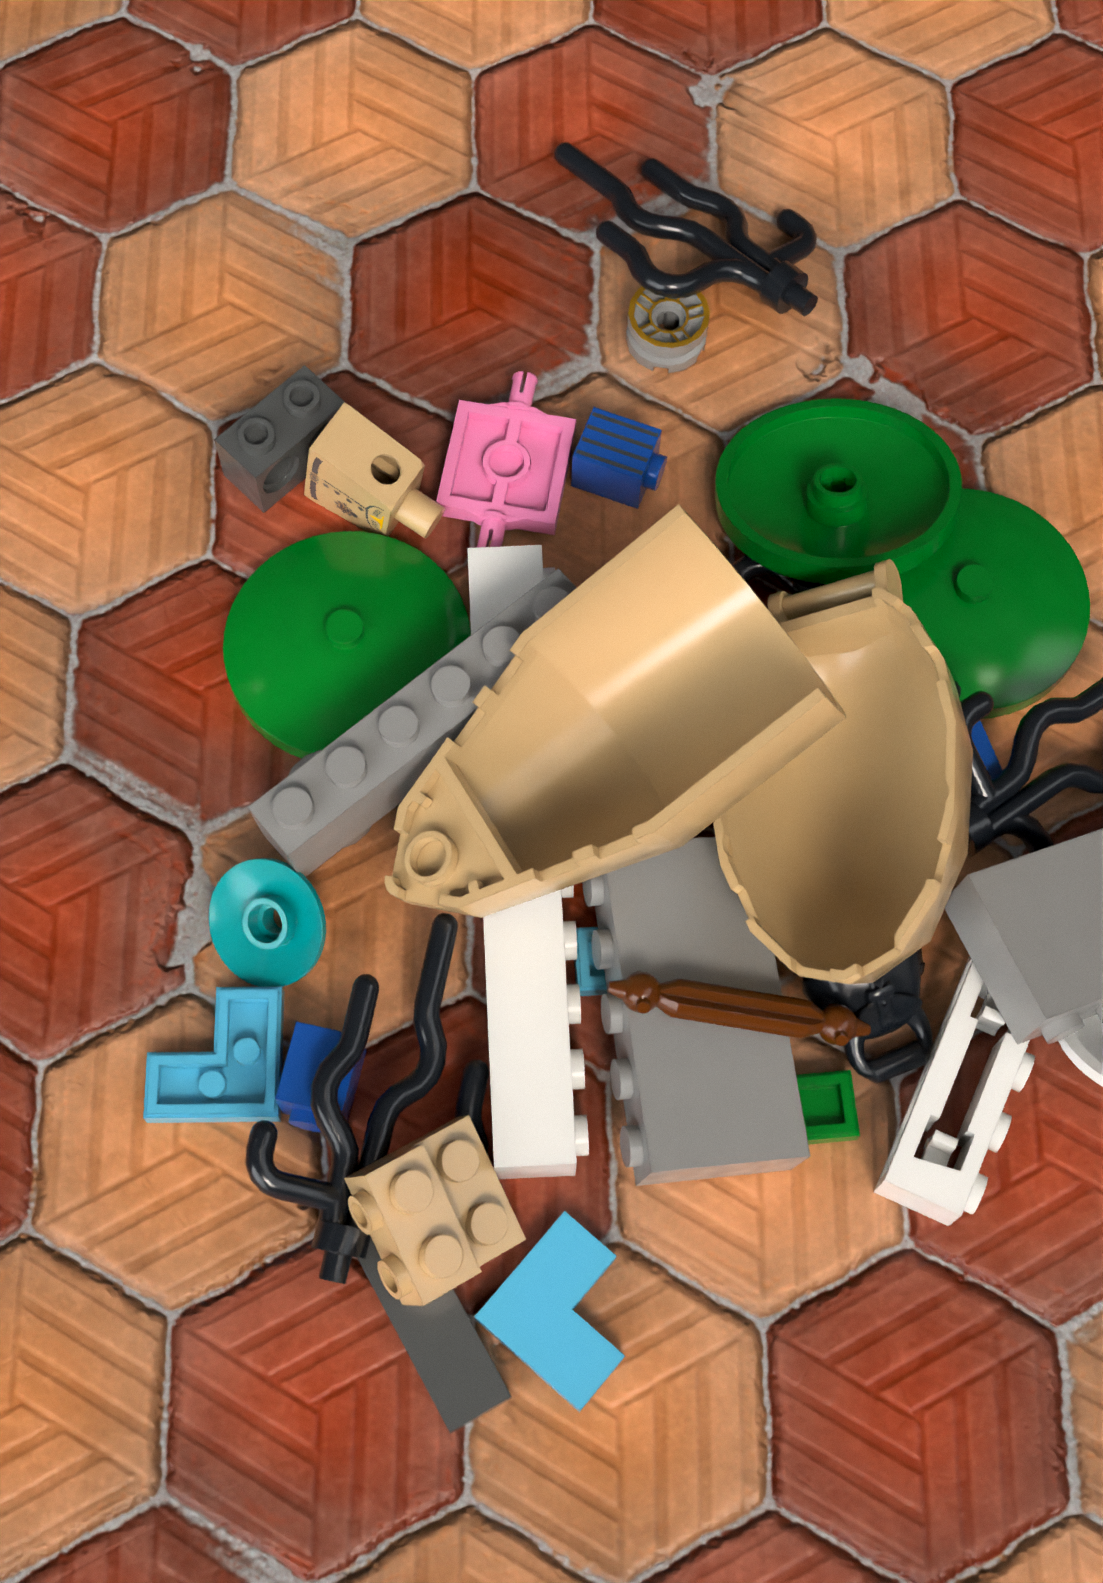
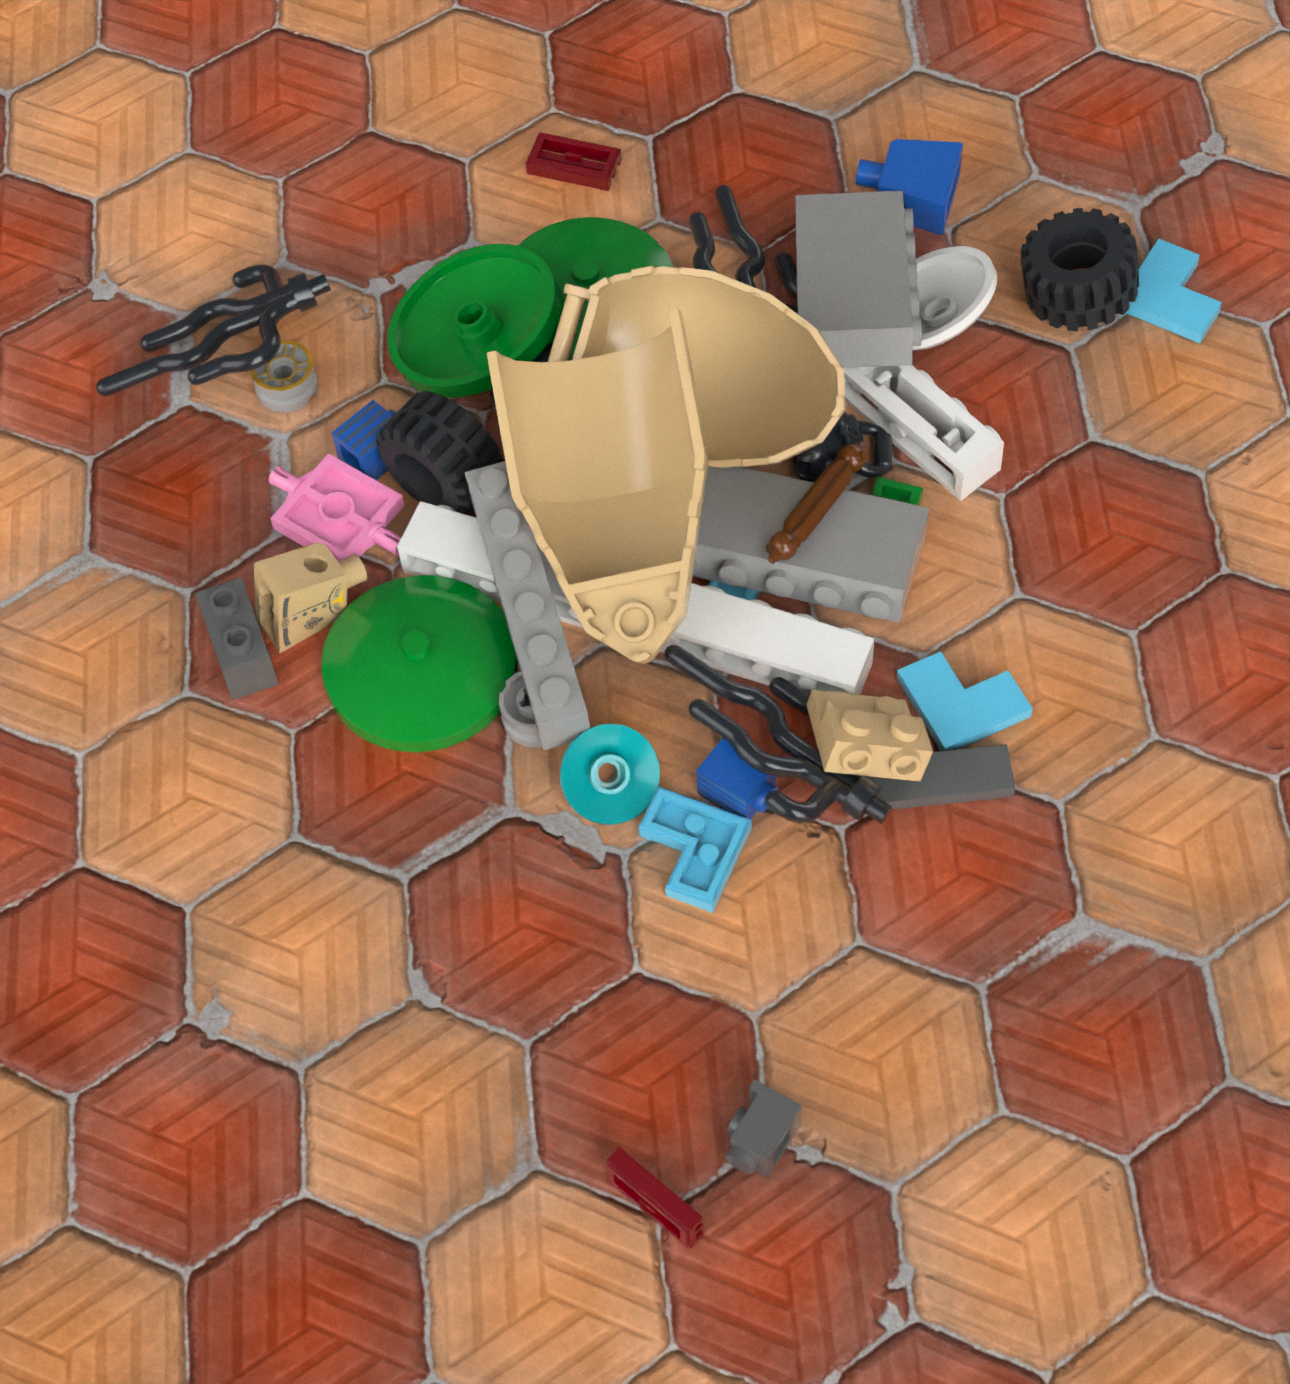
camera: 60 degrees left, 10 degrees down
none -> black tyre [375,391,503,515]

